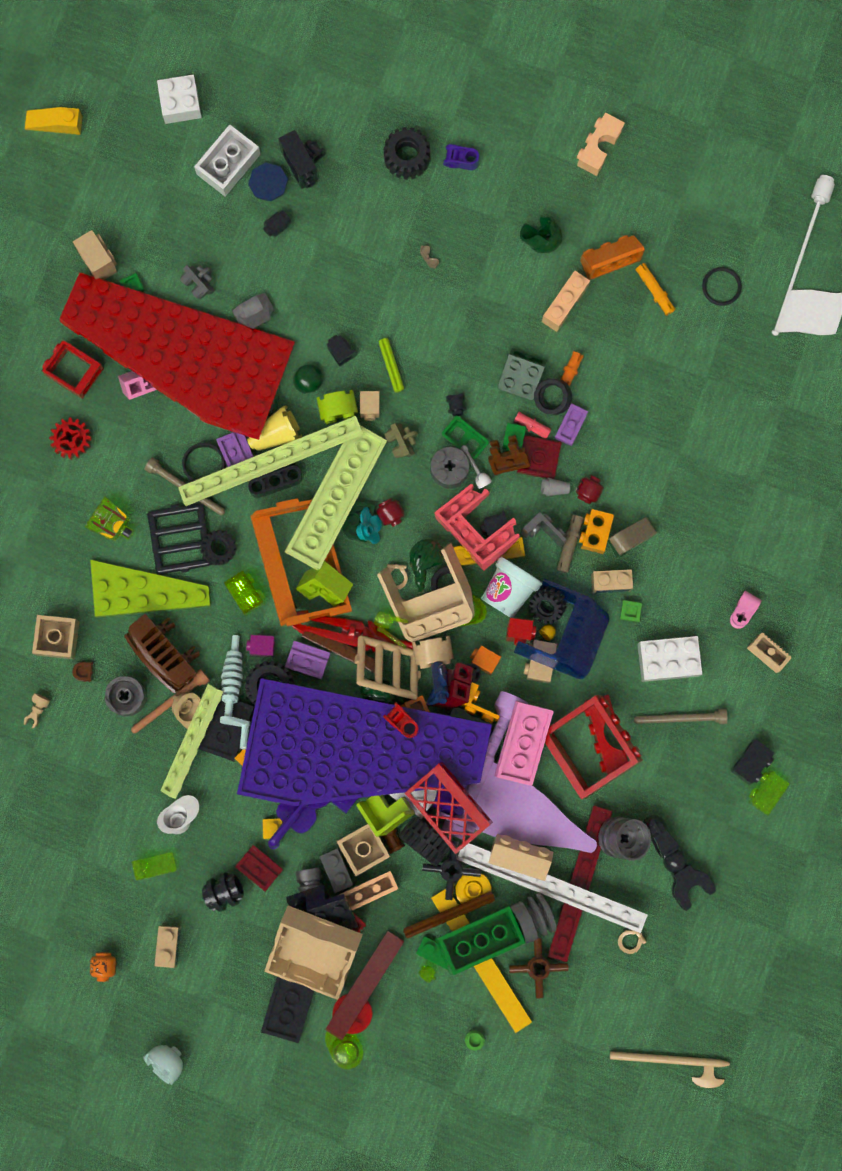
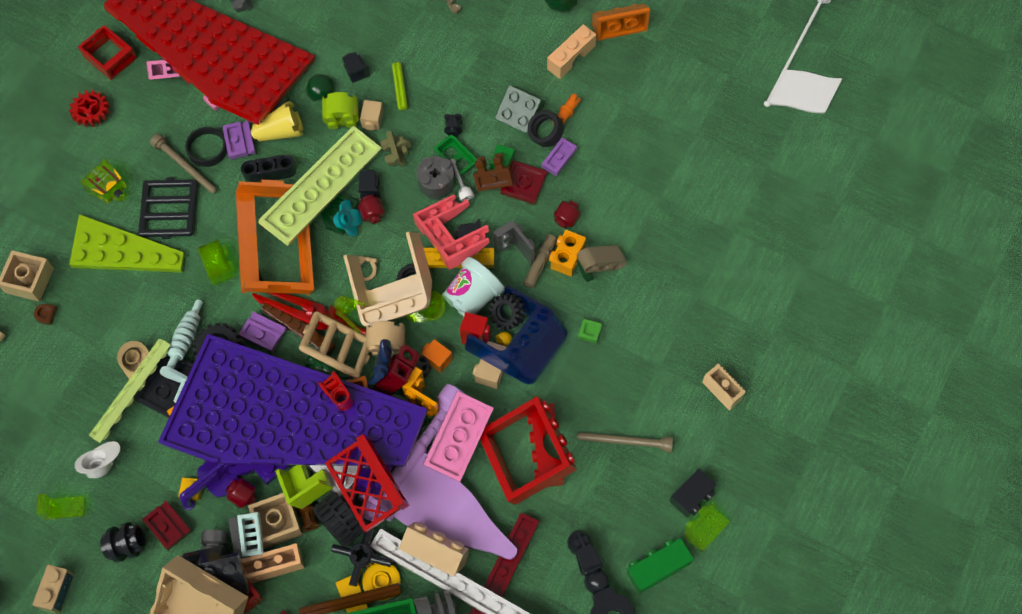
camera: 15 degrees right, 15 degrees down
flat silver brick [105,676,147,717] -> none
reddish brown piece [124,614,200,693] -> none
nougat piece [131,669,210,733] -> none
yellowish green plate [178,416,363,506] -> none
black tyre [200,530,237,566] -> none
flat silver slope [232,293,275,329] -> none
magenta brick [246,635,275,657] -> none
lime panel [295,561,353,606] -> none
dark green hair [409,539,444,593] -> none
coral axle [514,411,551,439] -> none
light grey cone [541,478,570,496] -> none
tan brick [591,570,633,593] -> none
flat silver wheel [598,817,651,861] -> none
light orange pin [635,263,676,316] -> none
white brick [637,636,702,682] -> none
black tyre [702,267,742,306] -> none
bright pink piece [730,591,762,629] -> none
none -> dark red head [225,478,257,508]
none -> light aqua slope [237,512,264,557]
none -> black window [358,170,381,199]
none -> green brick [626,538,694,594]

